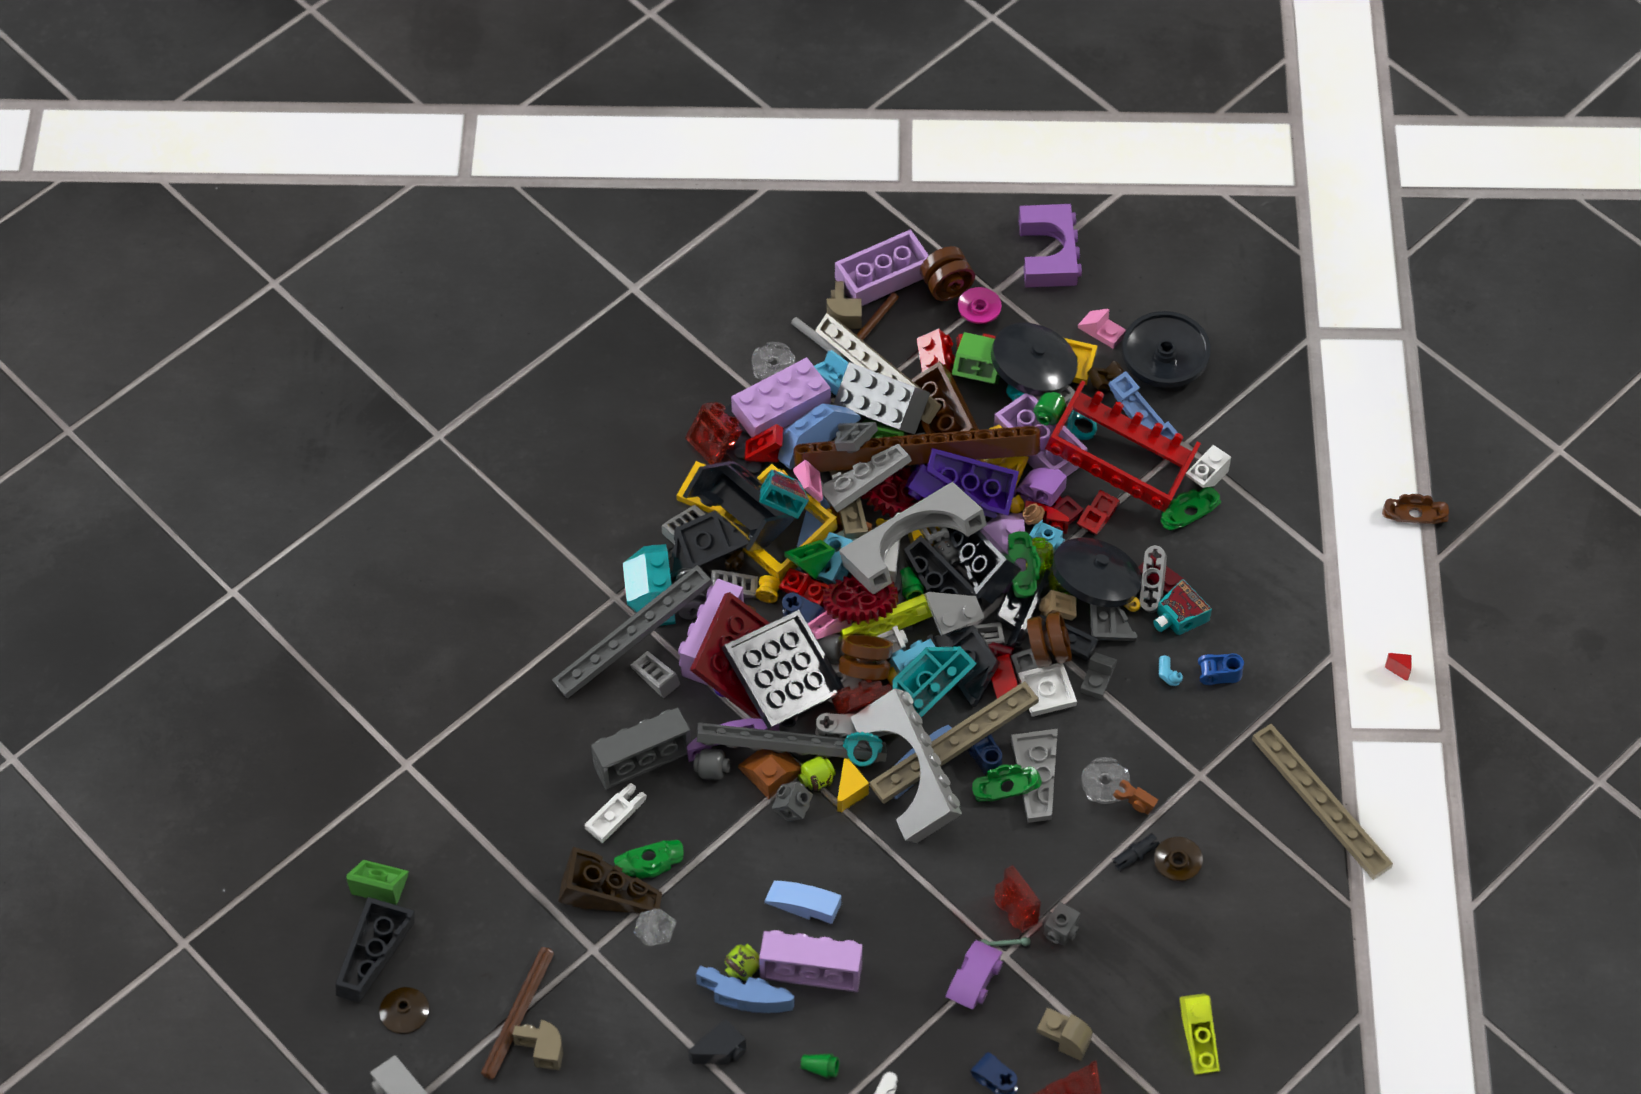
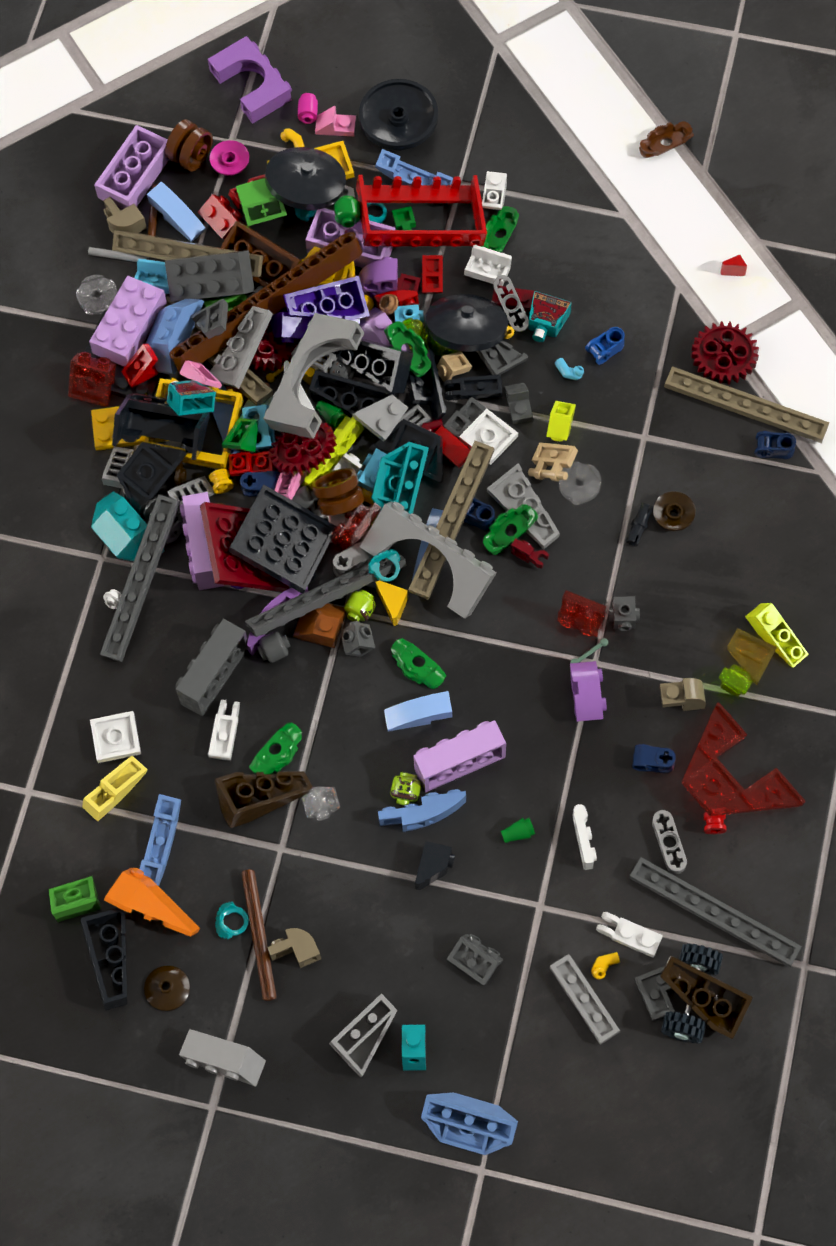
camera: 30 degrees left, 10 degrees up
light grey slope [630,651,680,698] -> none
reddish brown wheel [1027,612,1072,668] -> none
dark brown bracket [1087,361,1124,391] -> none
dark orange plate [1113,780,1158,815] -> none
none -> light yellow slope [82,756,148,821]
none -> white plate [90,711,141,763]
none -> white plate [103,589,122,609]
none -> orange wedge [104,868,200,937]
none -> medium blue slope [140,794,181,886]
none -> light blue slope [147,182,206,242]
none -> teal piece [215,901,249,939]
none -> yellow arm [280,128,304,147]
none -> dark pink brick [298,93,318,124]
none -> green piece [391,638,446,689]
none -> green plate [392,206,416,230]
none -> white bracket [464,245,512,286]
none -> dark red plate [511,538,549,569]
none -> tan plate [528,443,578,481]
none -> neon yellow slope [546,401,576,442]
none -> dark red gear [691,321,759,385]
none -> clear neon green head [718,664,753,697]
none -> clear yellow wing [727,628,777,685]
none -> dark blue piece [755,431,796,459]

